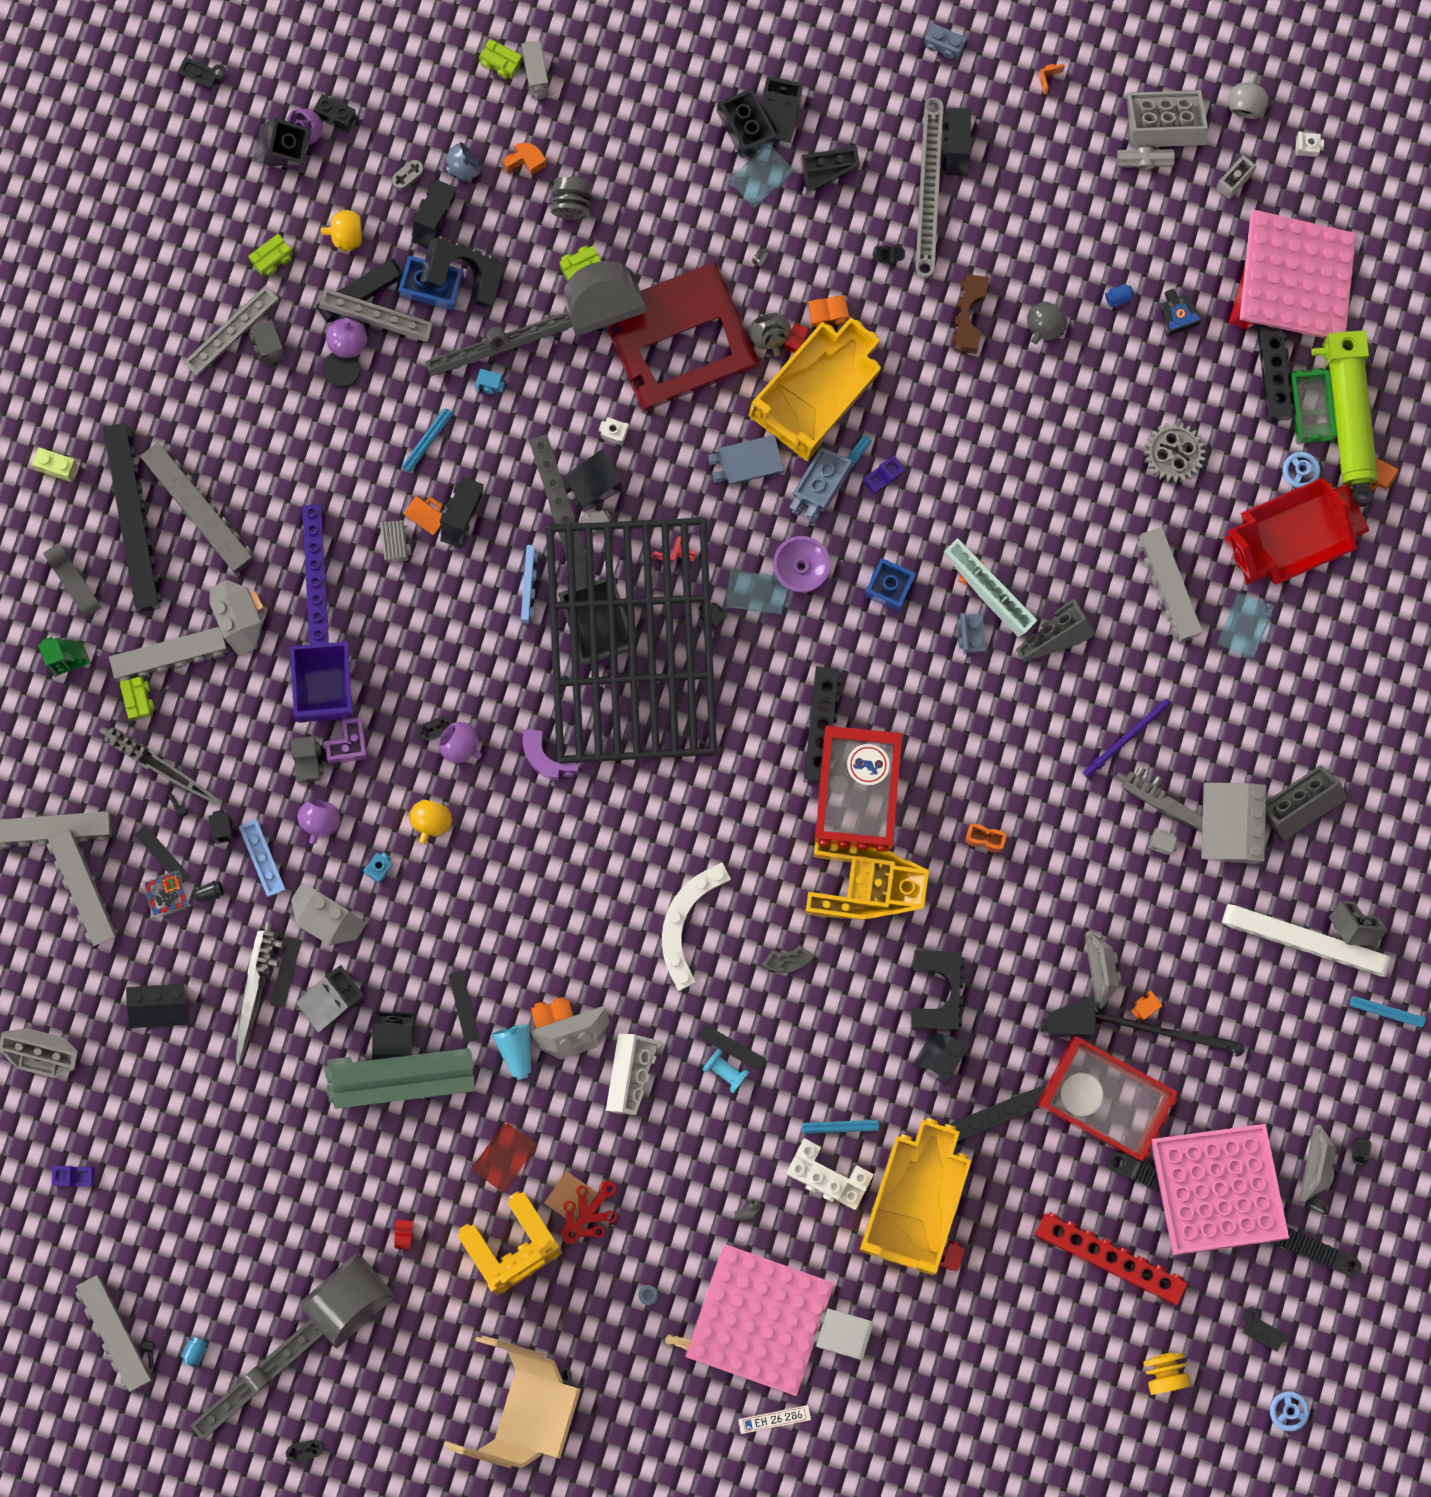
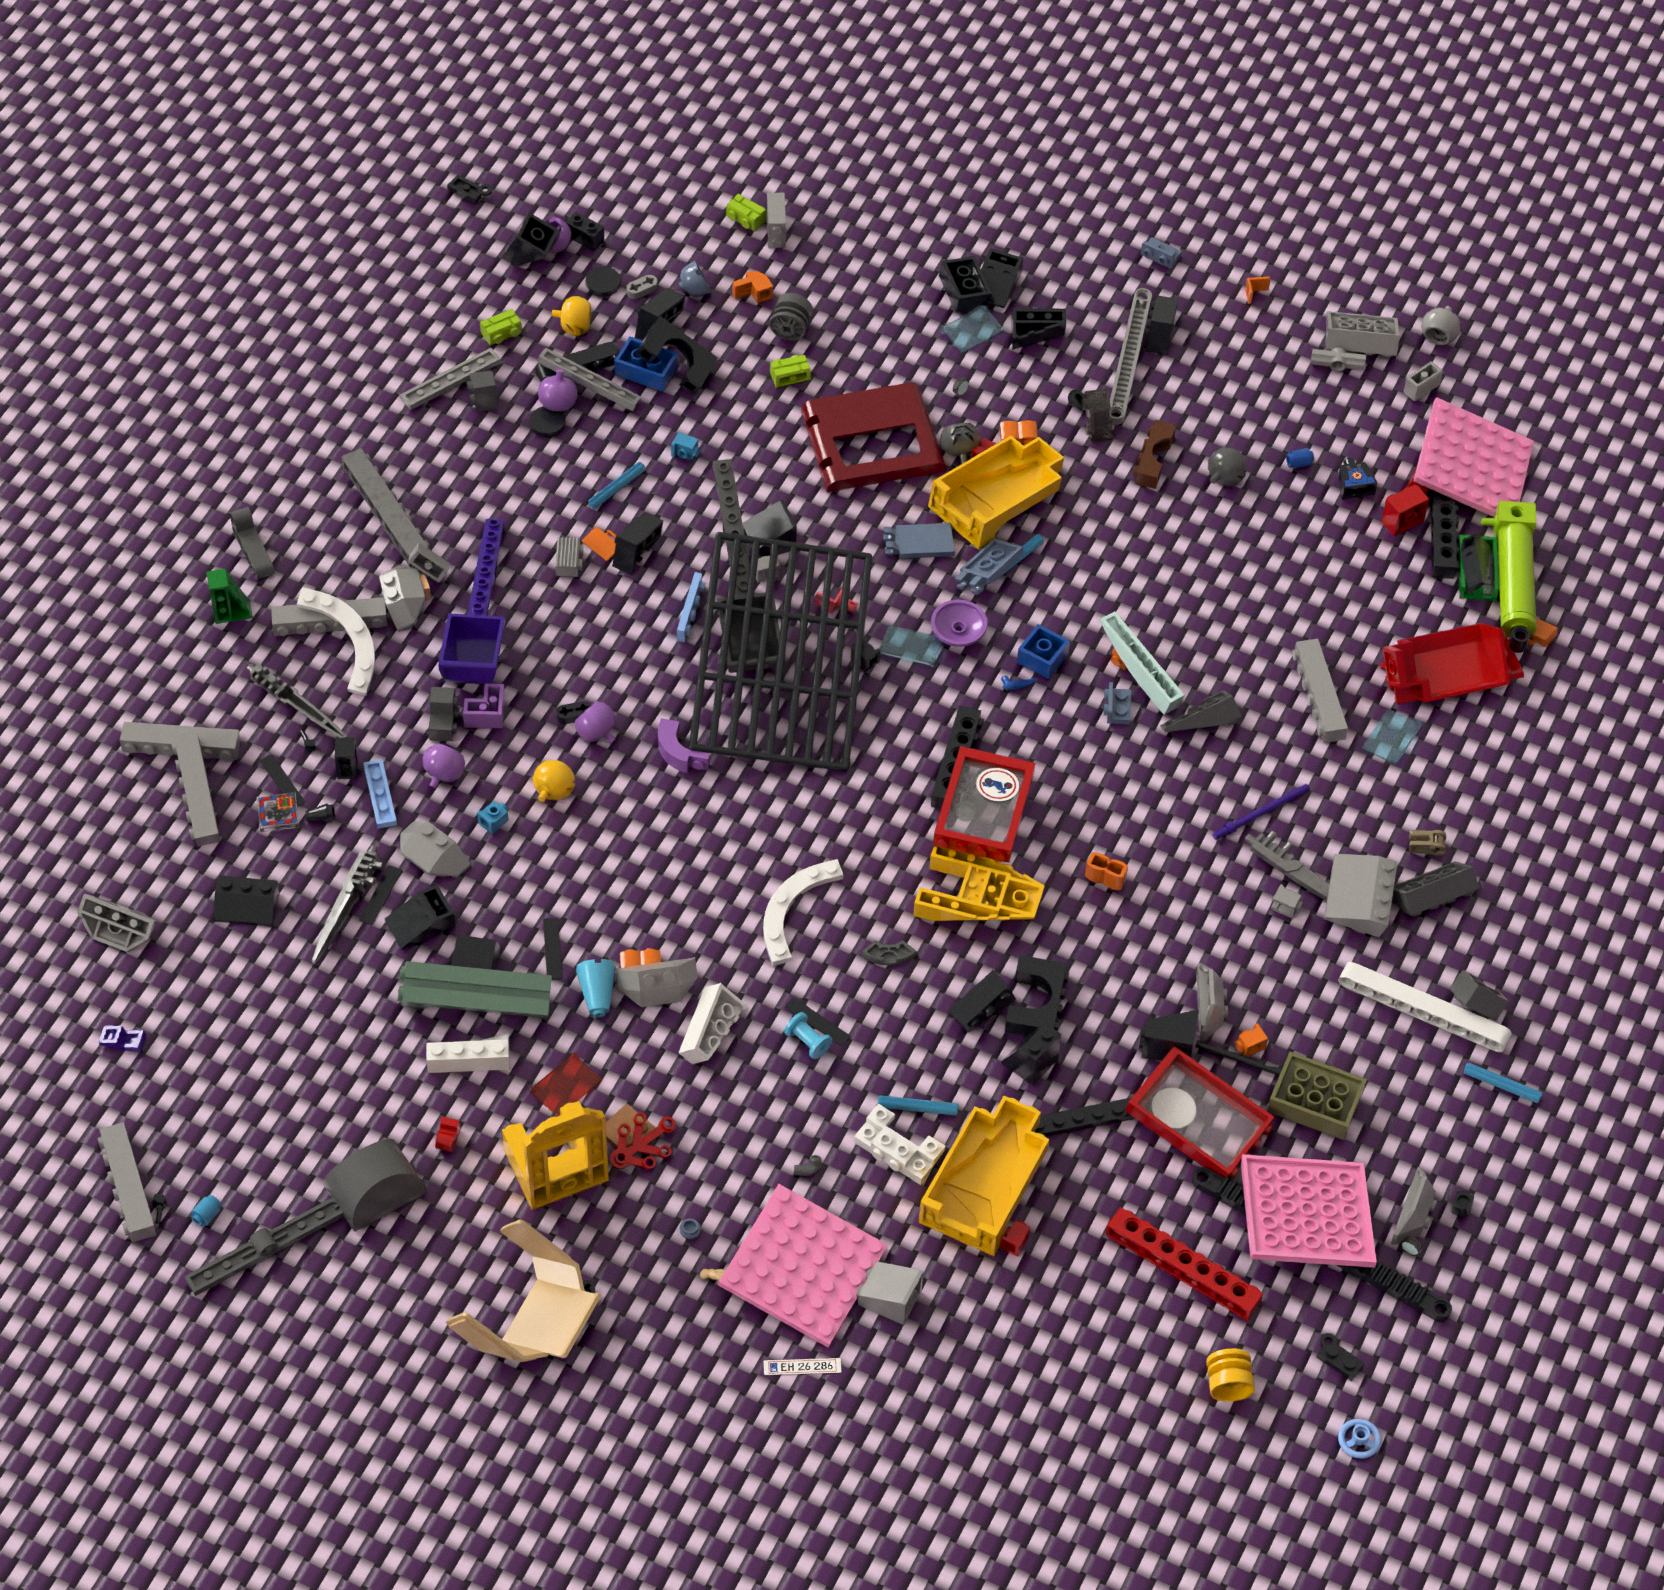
camera: 10 degrees right, 25 degrees down
yellowish green brick [32,447,78,482] -> none
black brick [103,423,163,613] -> none
lime brick [119,677,155,722] -> none
black beam [286,1439,323,1463] -> none
dark grey plate [426,261,647,377] -> none
white brick [599,417,629,446] -> none
dark purple slope [862,455,906,495] -> none
light grey gear [1143,422,1206,484] -> none
light blue piece [1283,452,1320,488] -> none
white brick [1295,132,1324,157] -> none
none -> white plate [297,587,375,696]
none -> light grey brick [409,543,450,583]
none -> white wedge [426,1033,510,1073]
none -> black tile [586,267,621,297]
none -> black wedge [949,970,1016,1033]
none -> blue bar [1001,675,1038,690]
none -> clear smoke brick [1082,389,1113,442]
none -> olive slope [1267,1052,1367,1140]
none -> red brick [1381,484,1429,536]
none -> dark tan piece [1409,830,1446,856]
none -> black slope [1461,533,1491,591]

